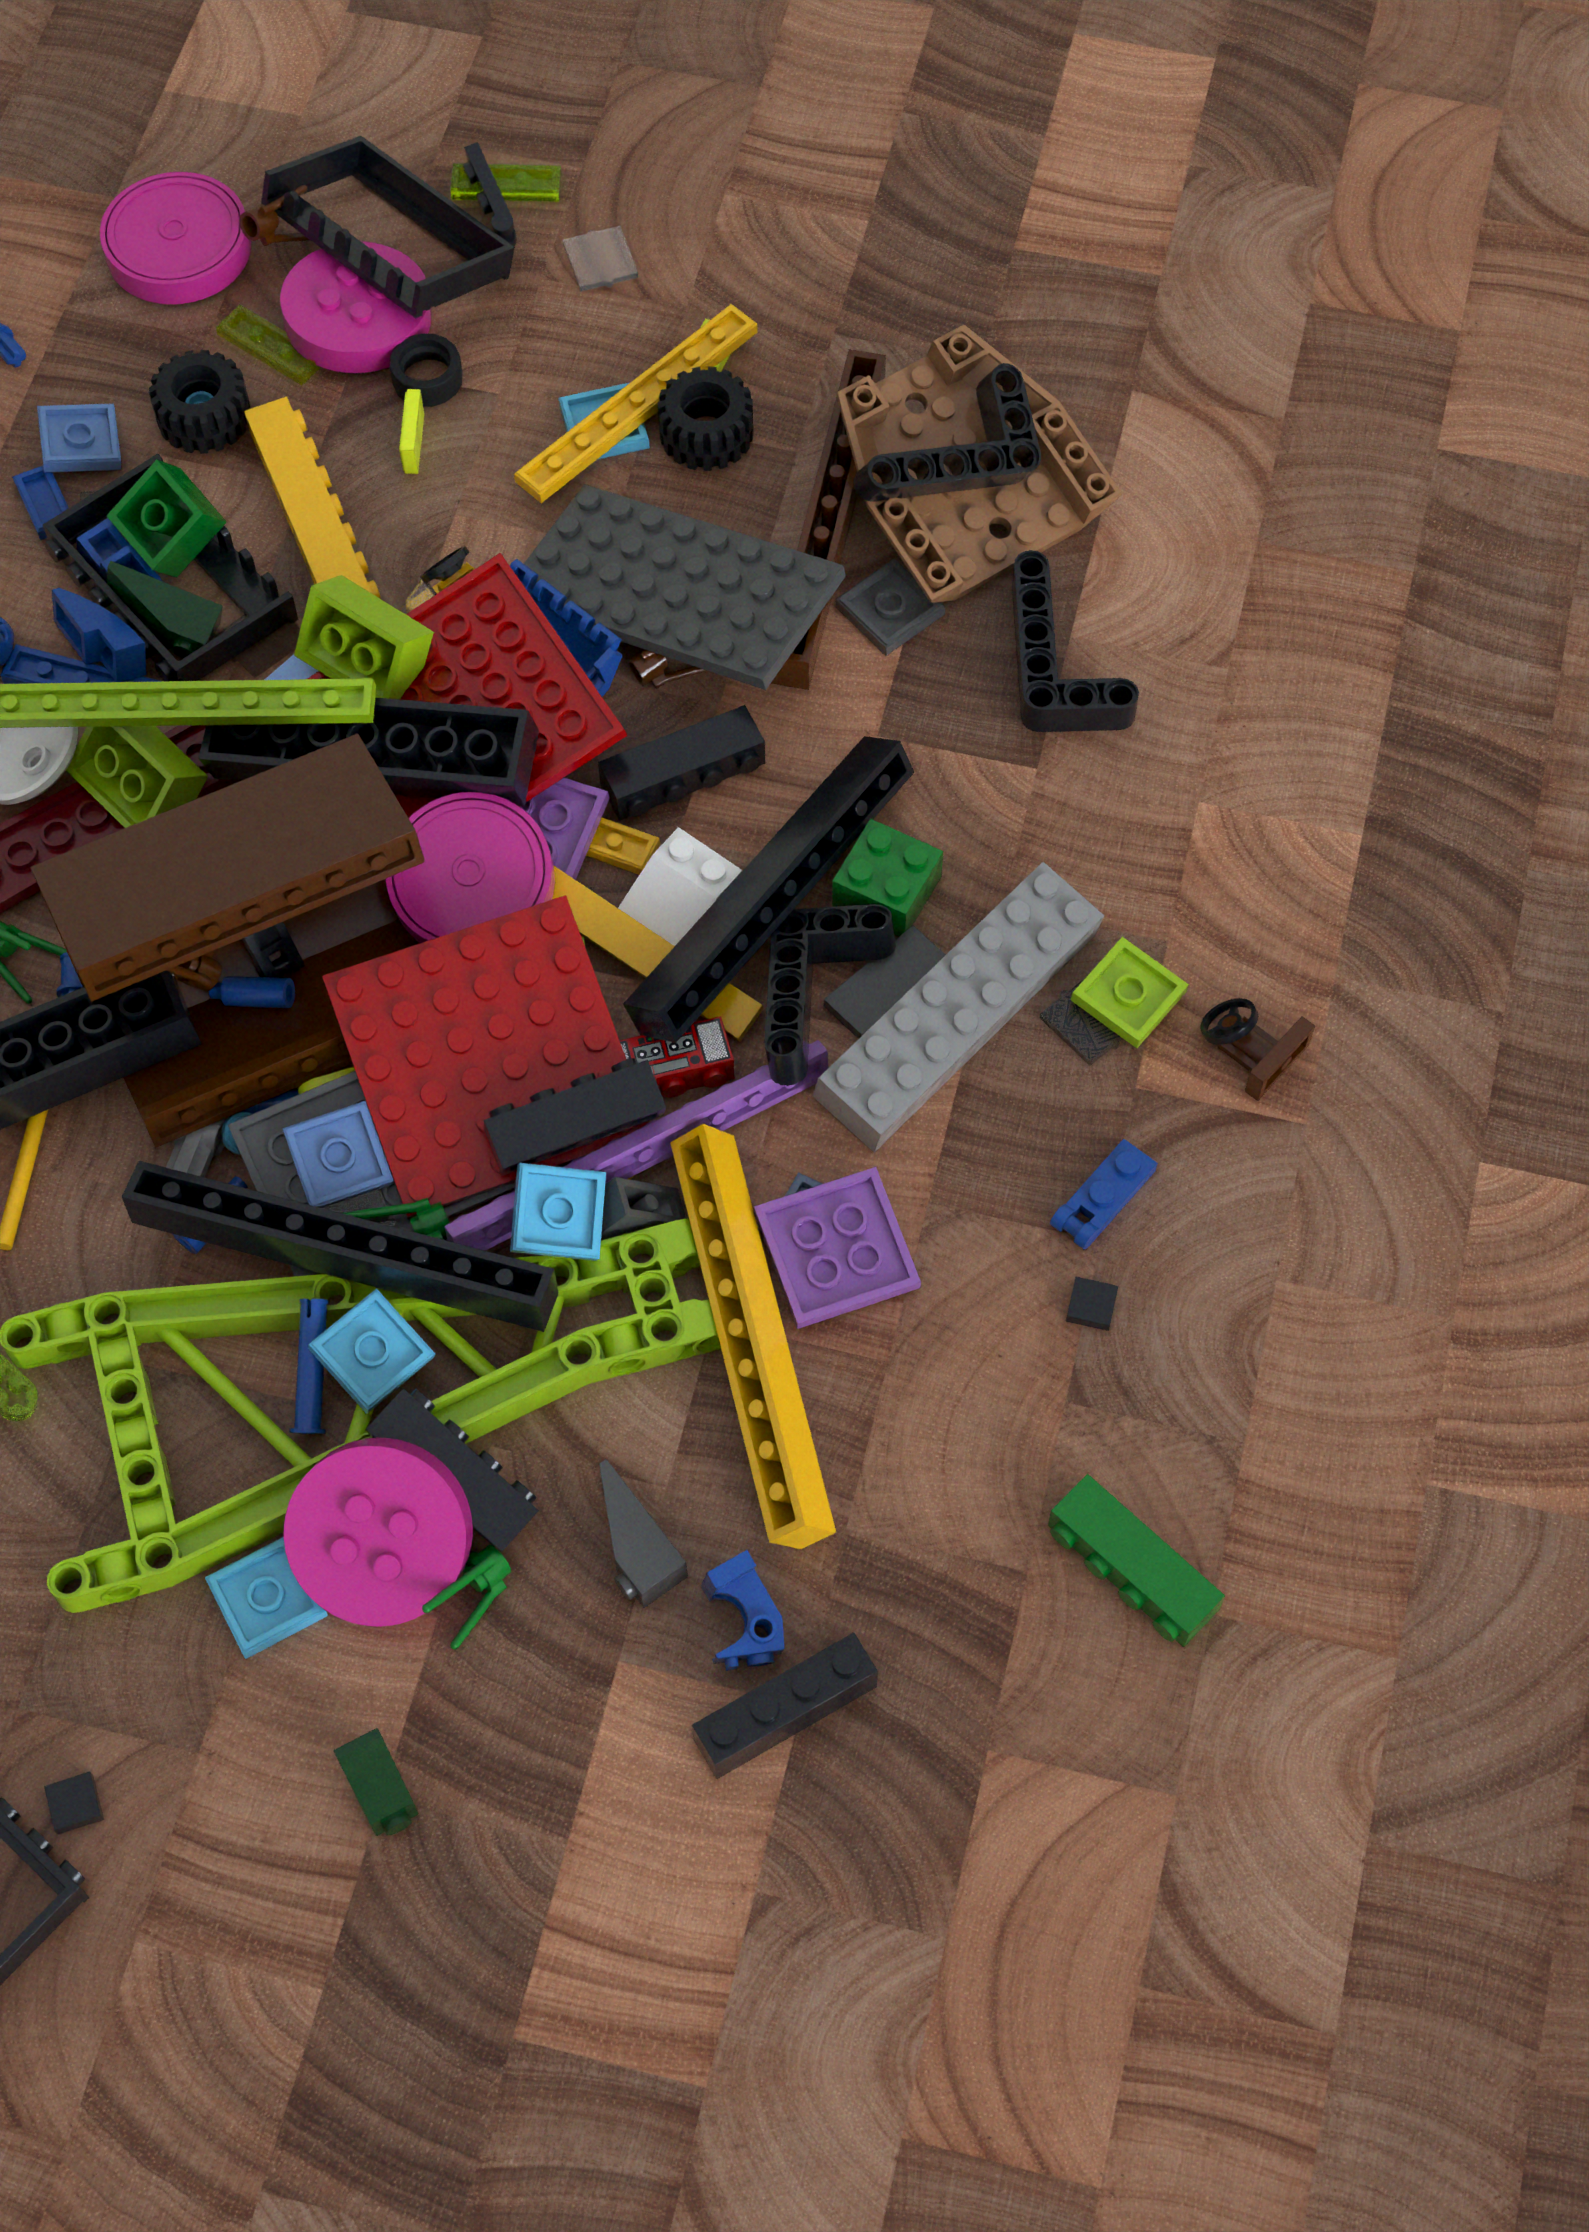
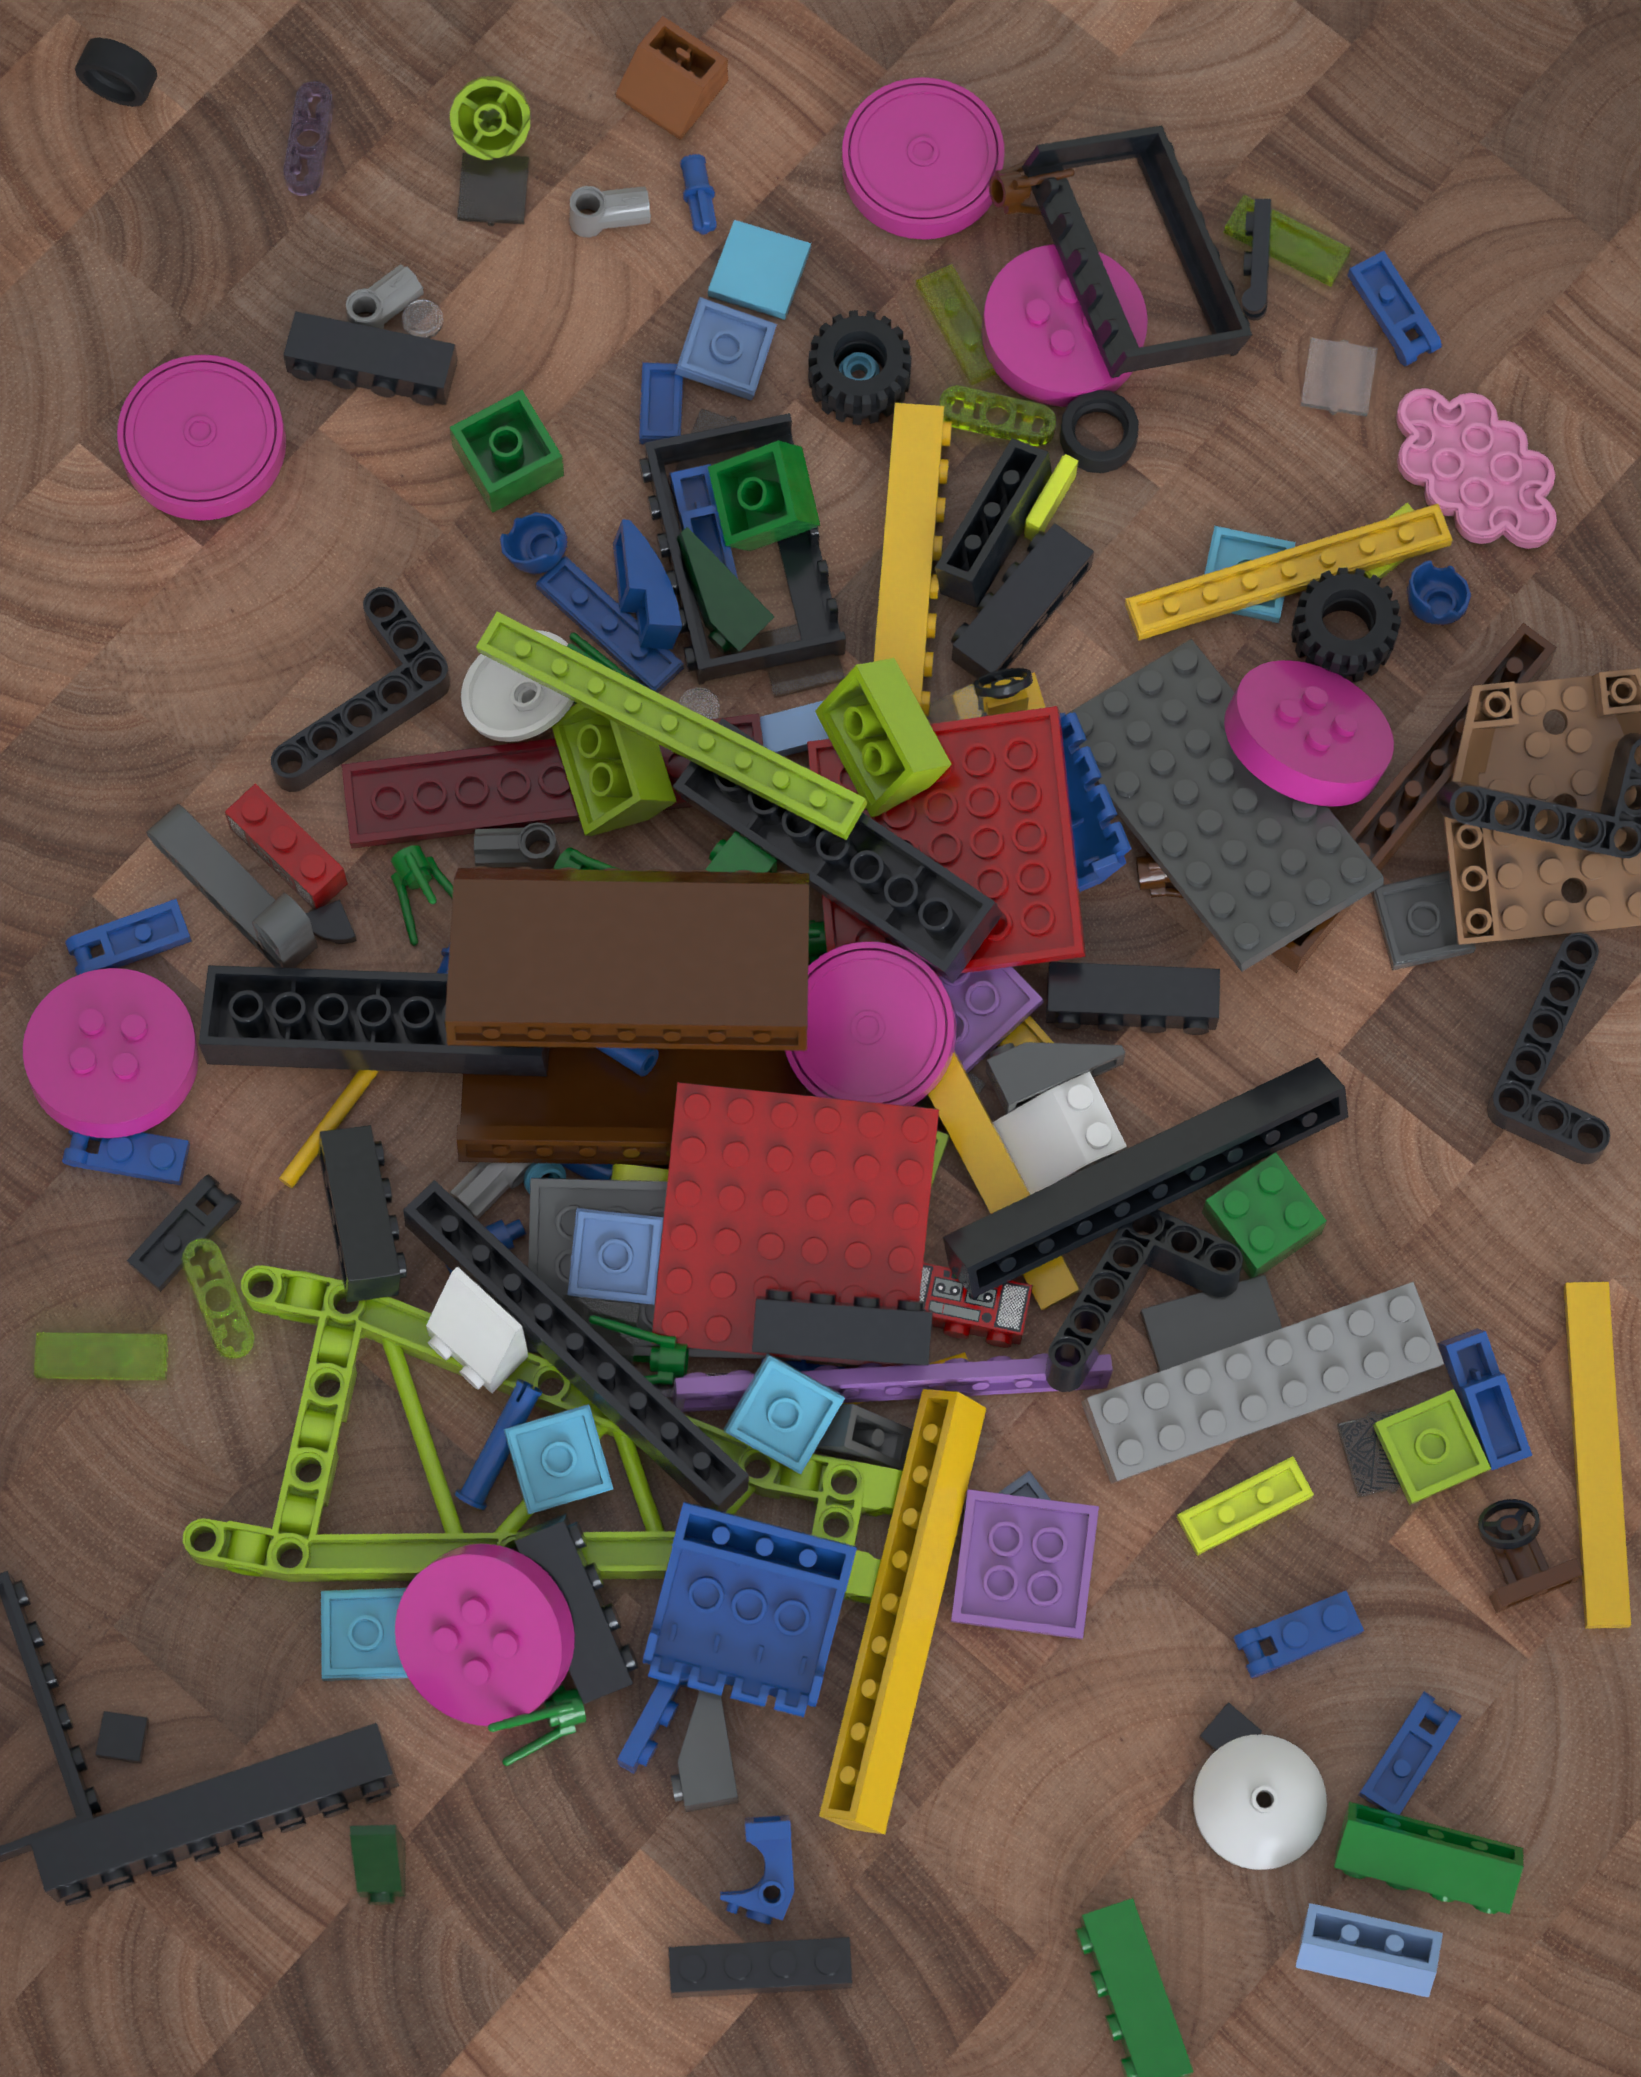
camera: 25 degrees right, 10 degrees up
none -> black brick [30,1723,399,1906]
none -> black brick [318,1125,407,1302]
none -> white slope [426,1267,529,1393]
none -> blue plate [617,1673,690,1774]
none -> blue slope [643,1502,857,1717]
none -> medium azure tile [708,220,811,320]
none -> black brick [935,438,1052,608]
none -> clear neon green beam [939,385,1056,446]
none -> black brick [951,523,1094,685]
none -> dark grey slope [985,1042,1126,1114]
none -> neon yellow tile [1176,1456,1314,1556]
none -> white dish [1193,1735,1327,1870]
none -> dark pink brick [1224,660,1394,807]
none -> light blue brick [1295,1903,1443,1998]
none -> green brick [1334,1802,1524,1915]
none -> blue plate [1347,251,1442,367]
none -> blue plate [1358,1691,1462,1815]
none -> bright pink plate [1396,388,1557,549]
none -> blue hair [1407,560,1471,625]
none -> blue slope [1437,1328,1533,1470]
none -> yellow tile [1564,1282,1631,1629]

